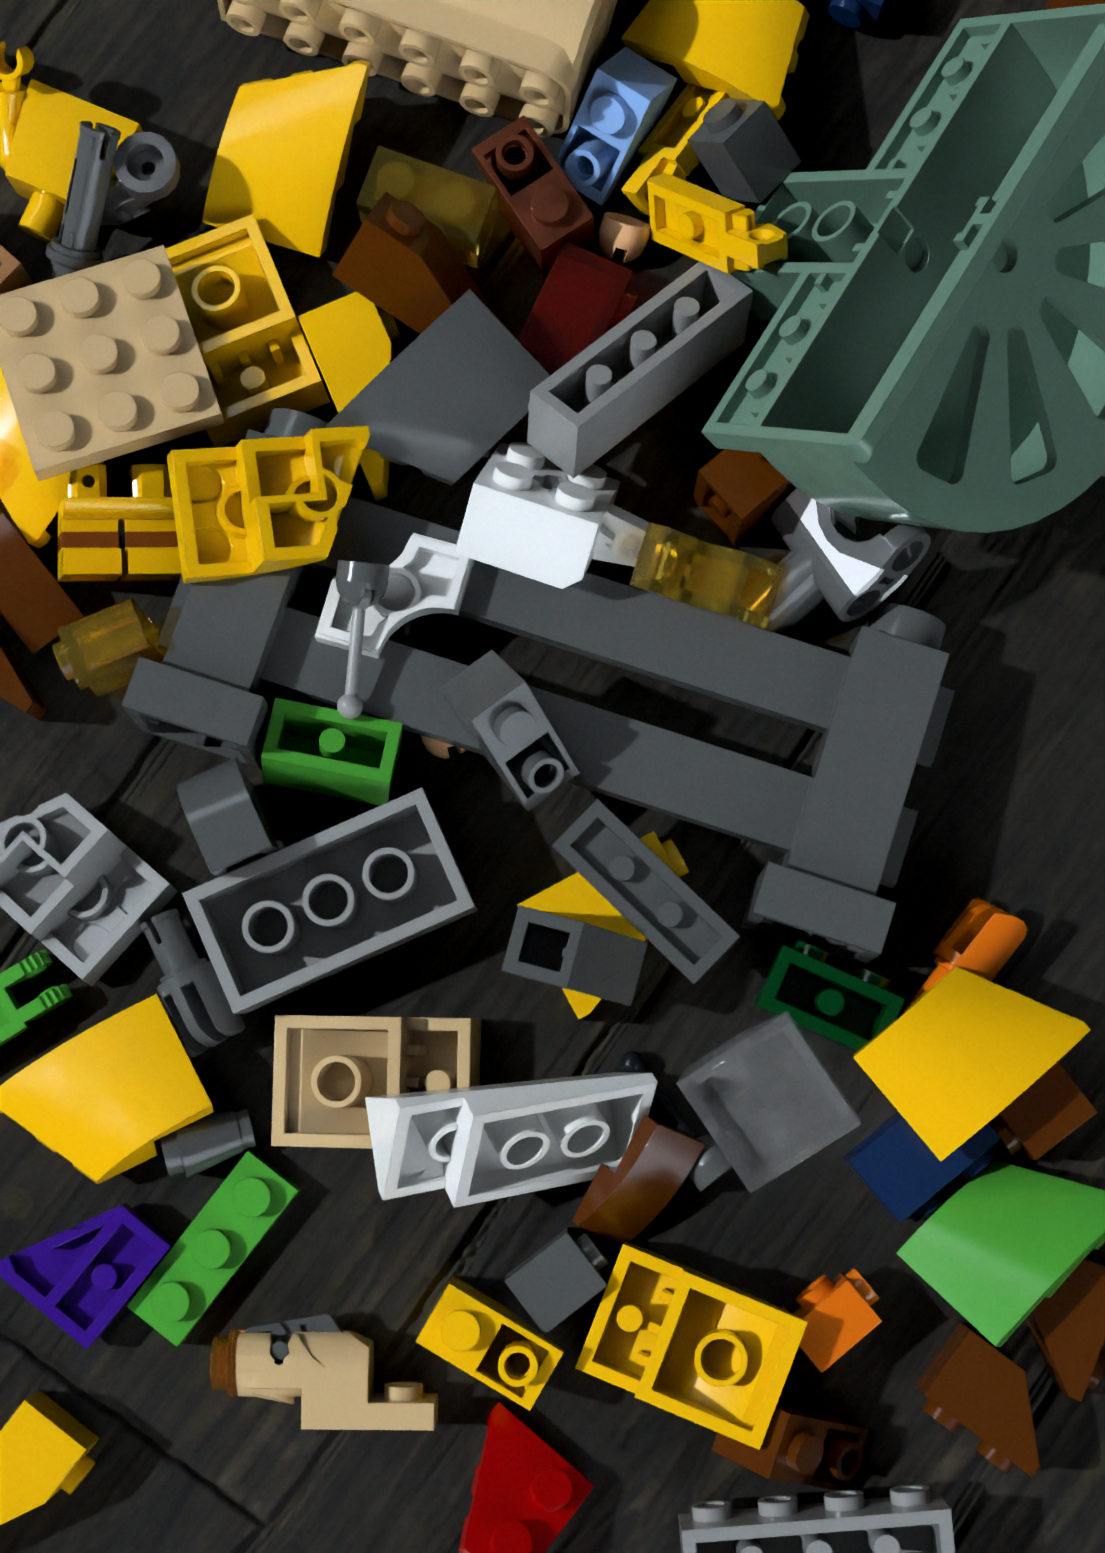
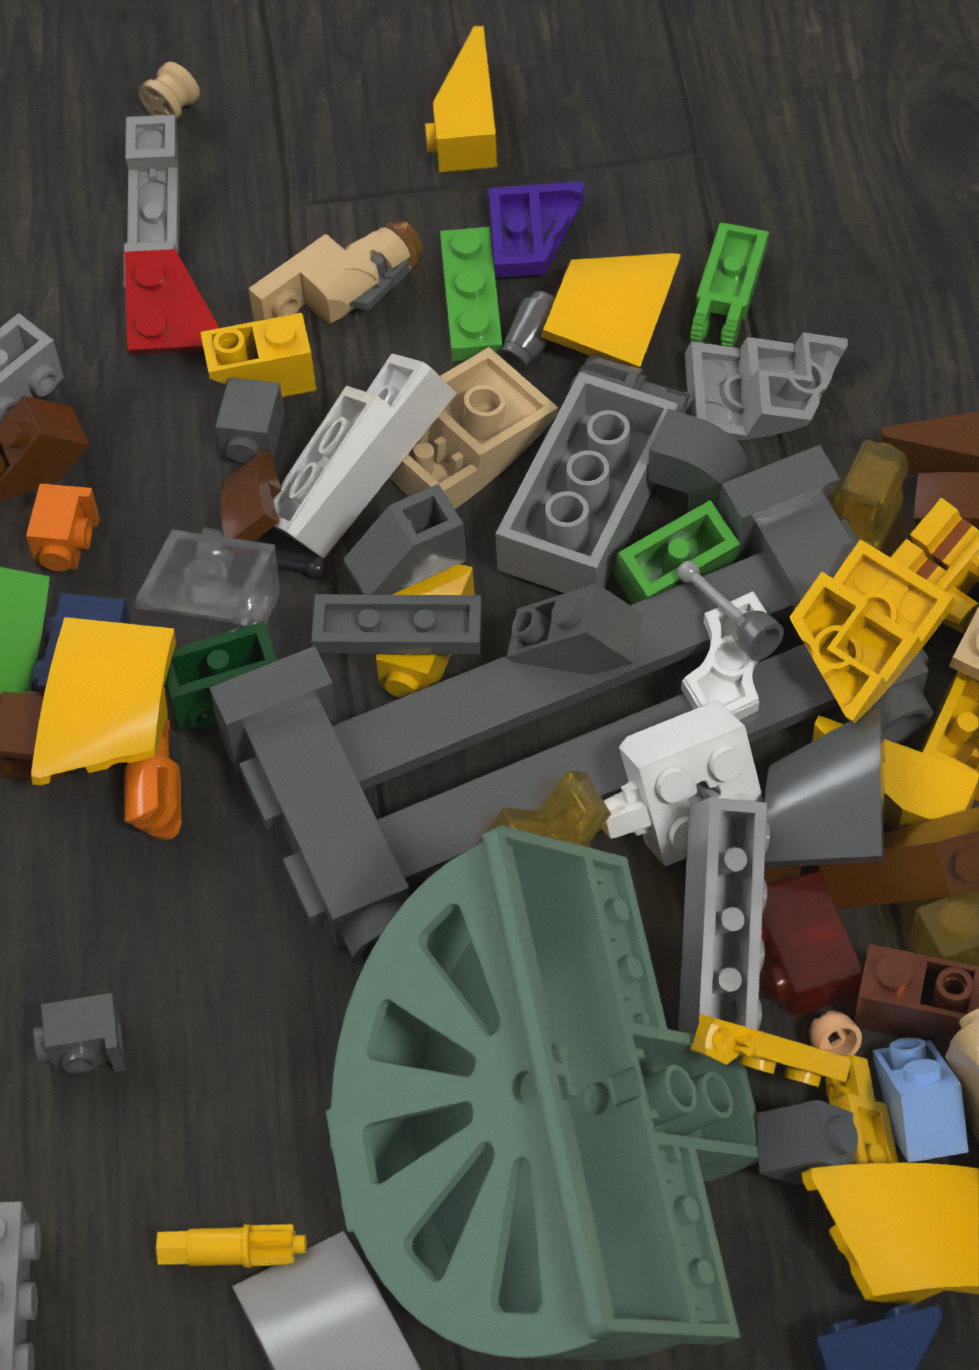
camera: 135 degrees right, 25 degrees down
yellow slope [575,1242,808,1450] -> none

